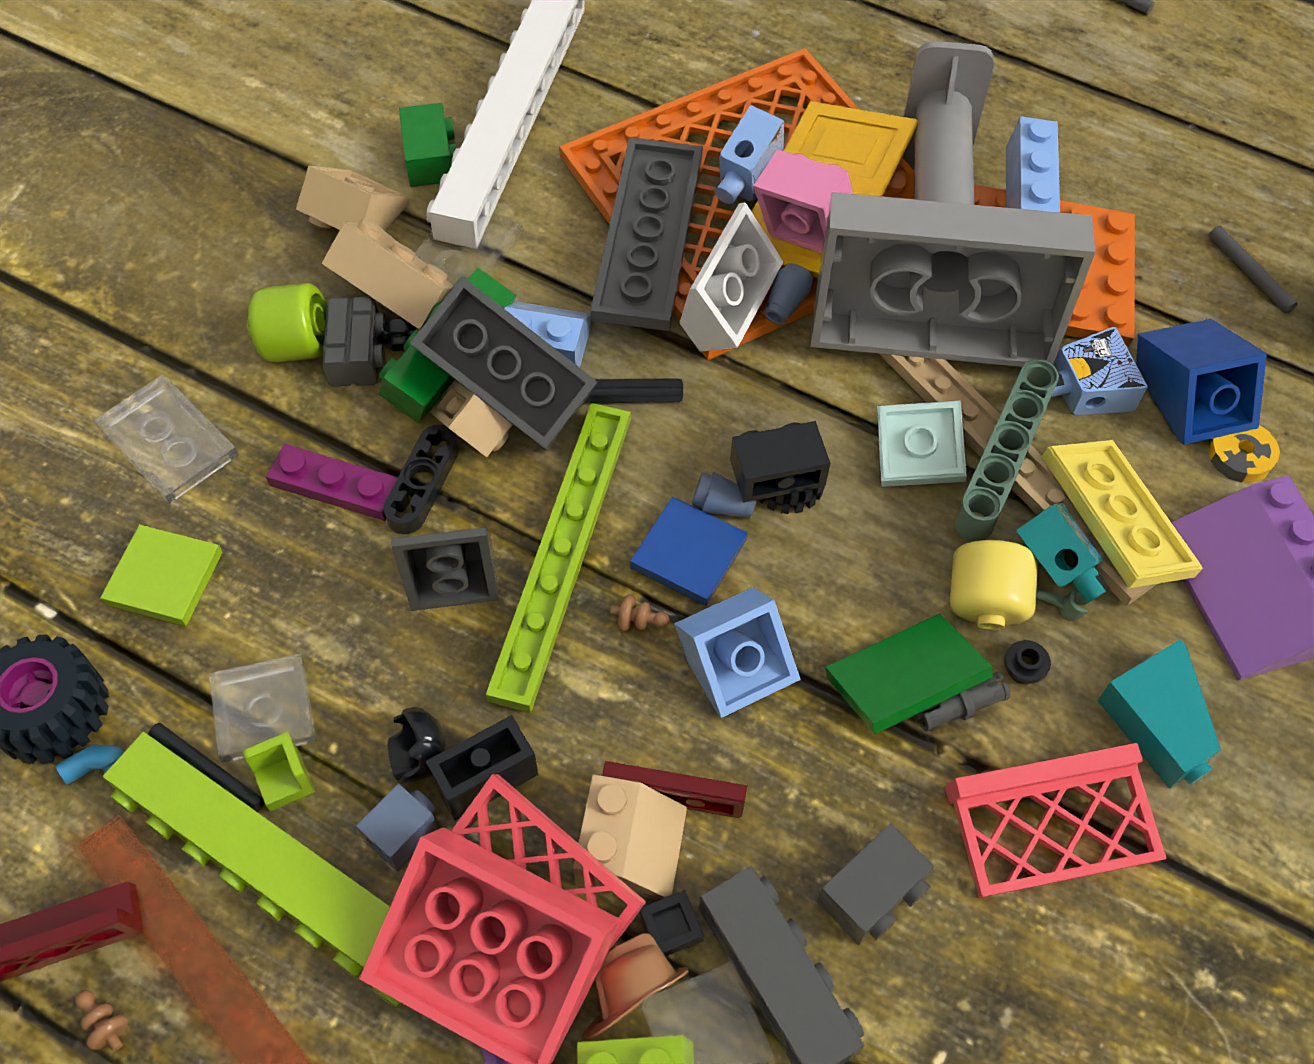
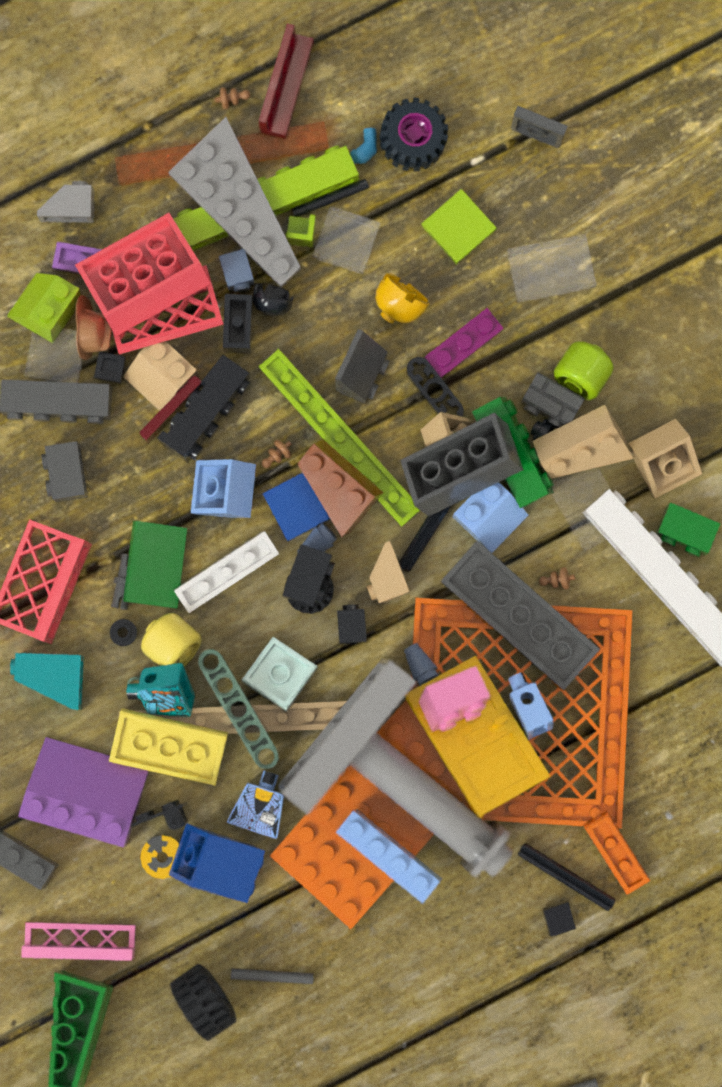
camera: 125 degrees right, 25 degrees up
white slope [679,202,784,352] -> none
none -> black hinge [131,800,187,830]
none -> black wedge [157,355,251,463]
none -> light grey wing [168,117,301,288]
none -> white plate [174,531,279,613]
none -> wedge [298,439,384,537]
none -> black brick [337,604,367,645]
none -> tan slope [366,541,410,605]
none -> yellow cylinder [375,273,430,324]
none -> black axle [518,843,616,911]
none -> medium nougat hair [539,567,575,590]
none -> orange tile [584,811,650,895]

